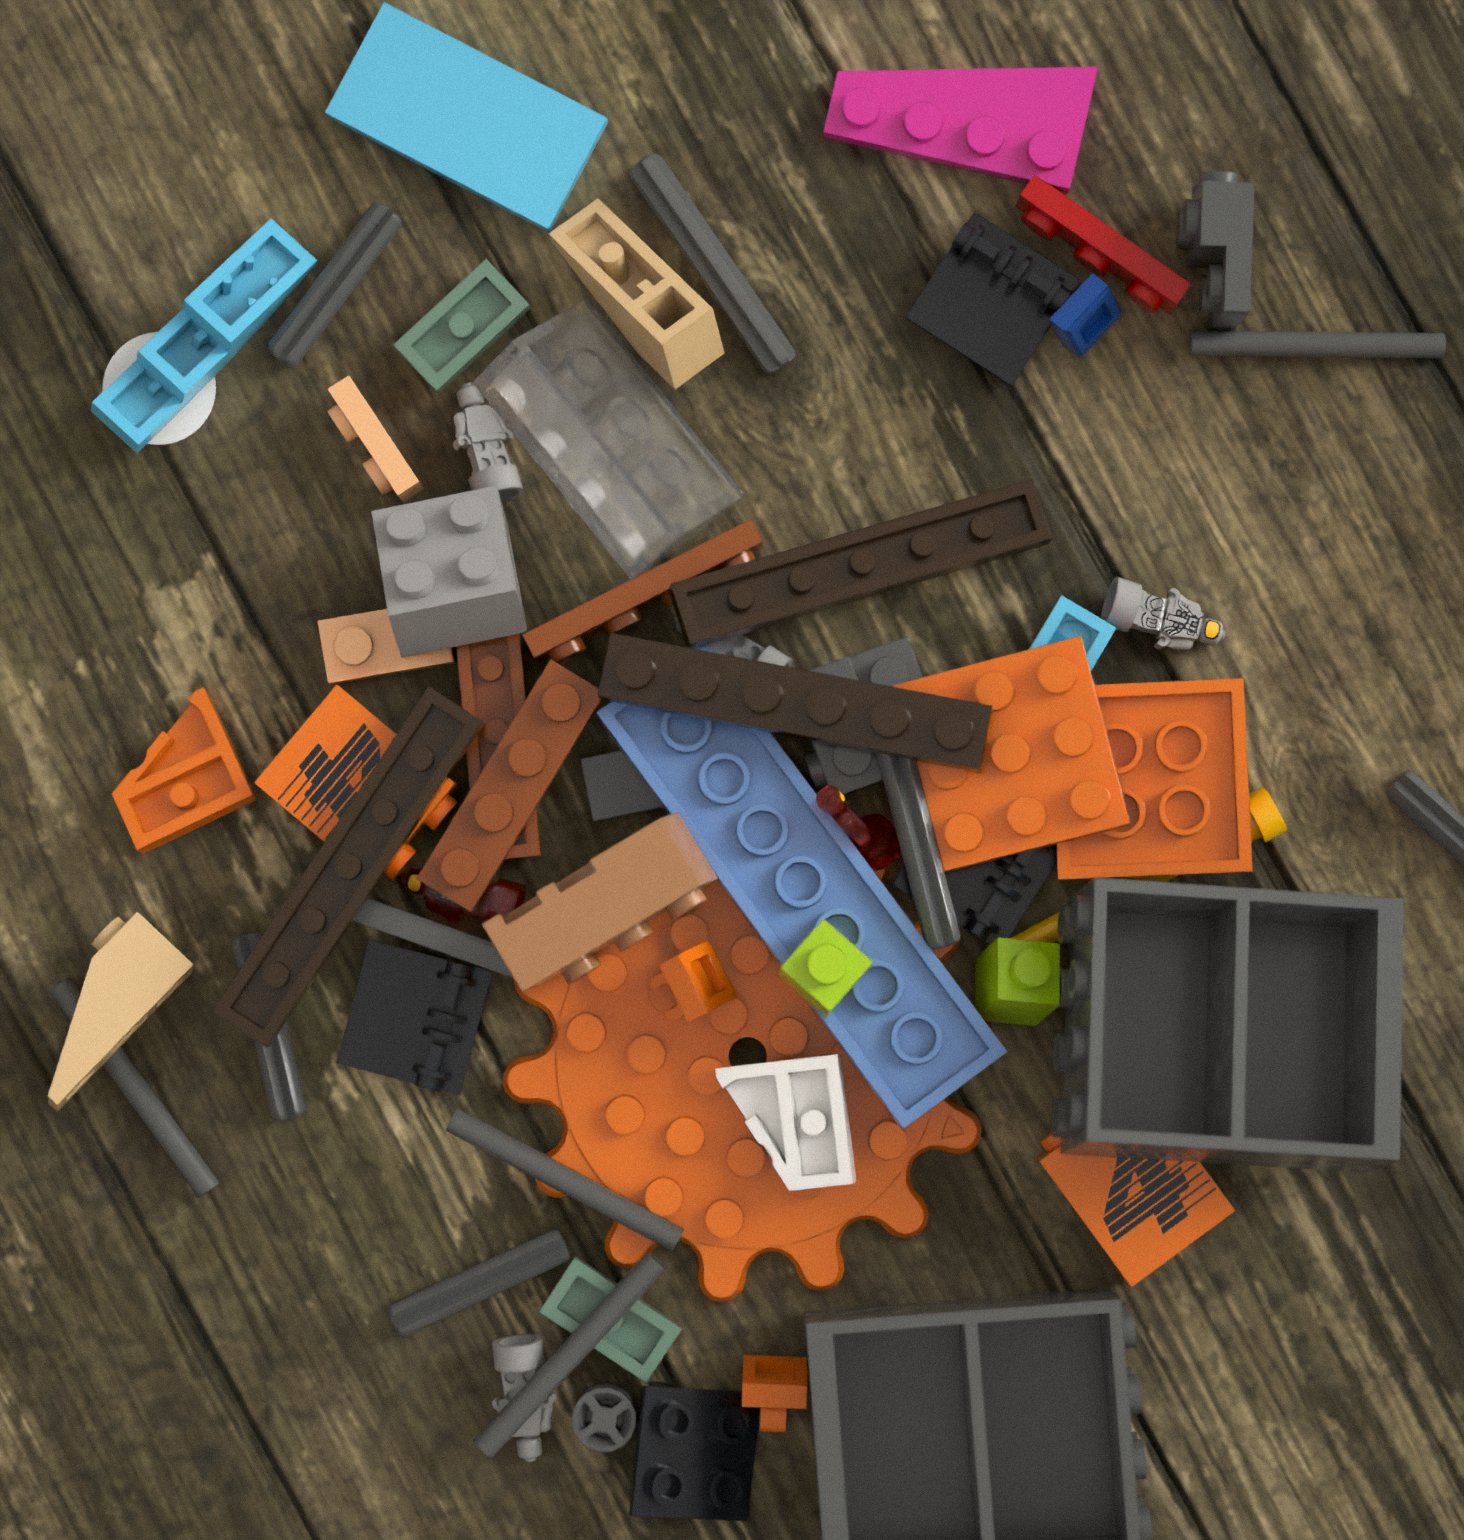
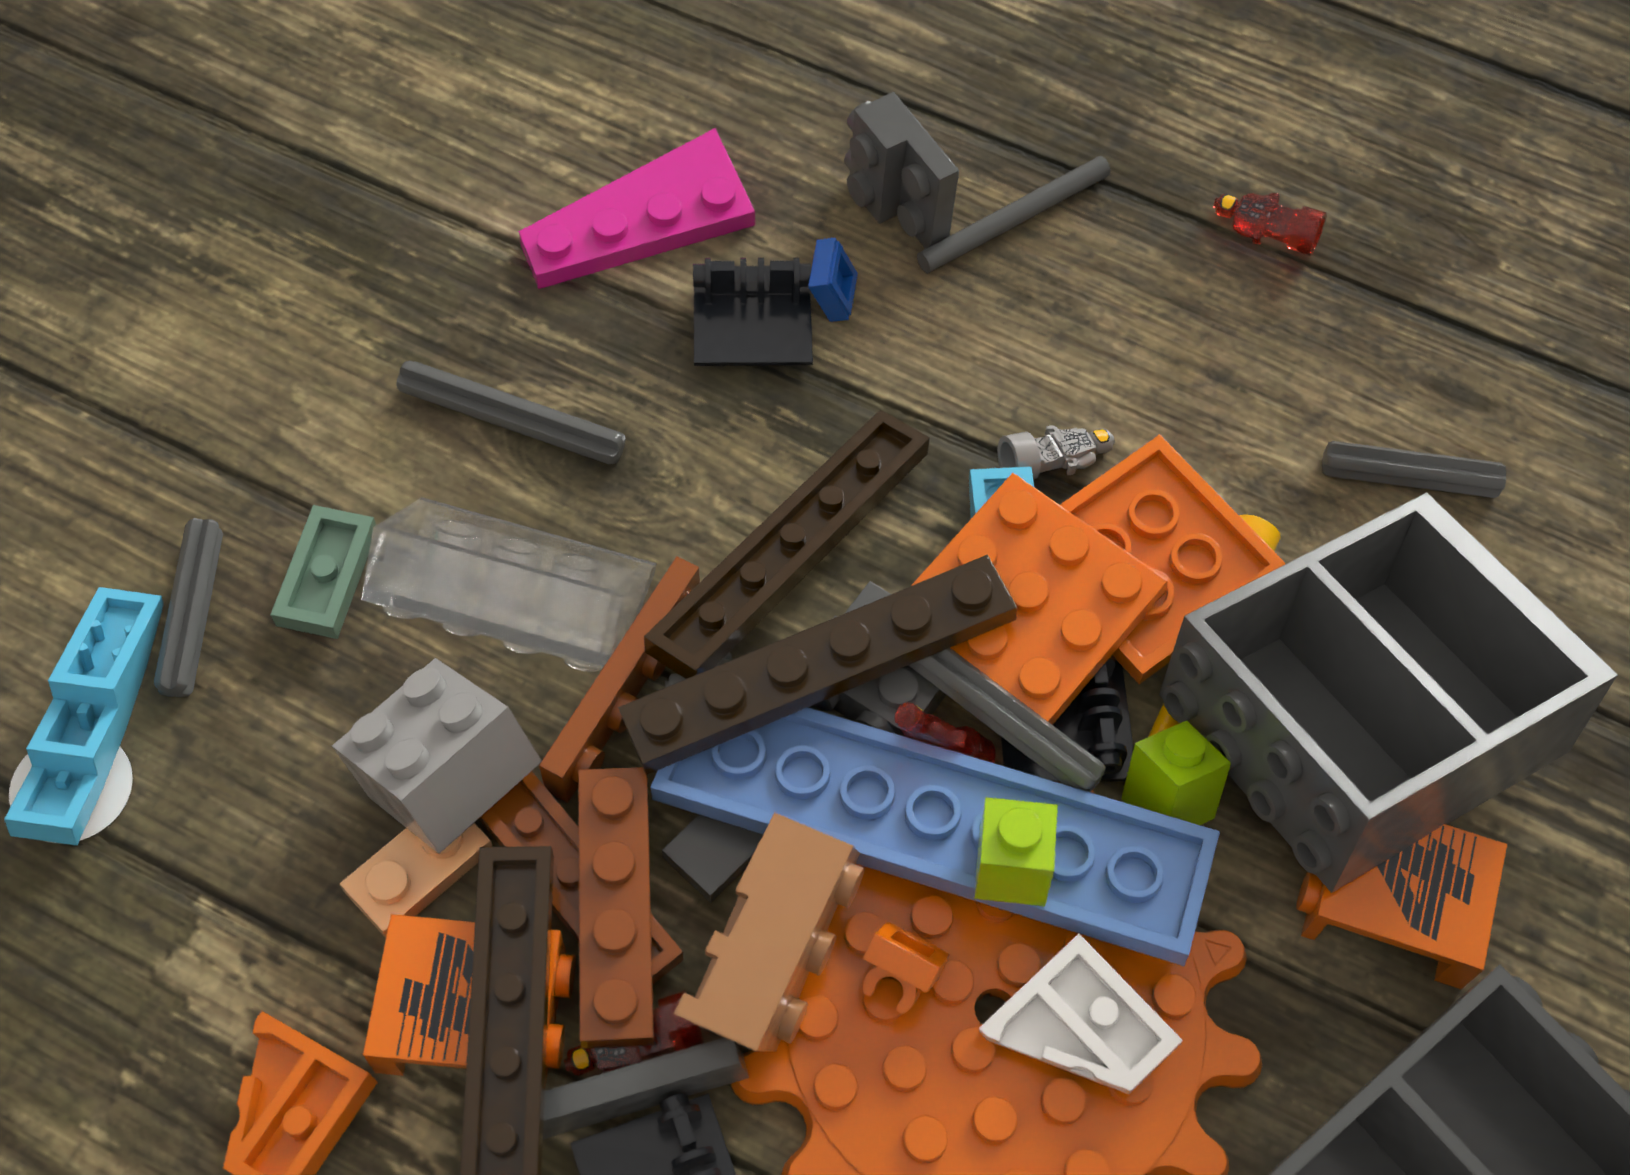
camera: 40 degrees left, 25 degrees down
medium azure tile [325,2,608,233] -> none
light nougat plate [327,375,424,503] -> none
light grey piece [453,383,524,504] -> none
tan slope [548,198,724,389] -> none
red plate [1015,174,1191,315] -> none

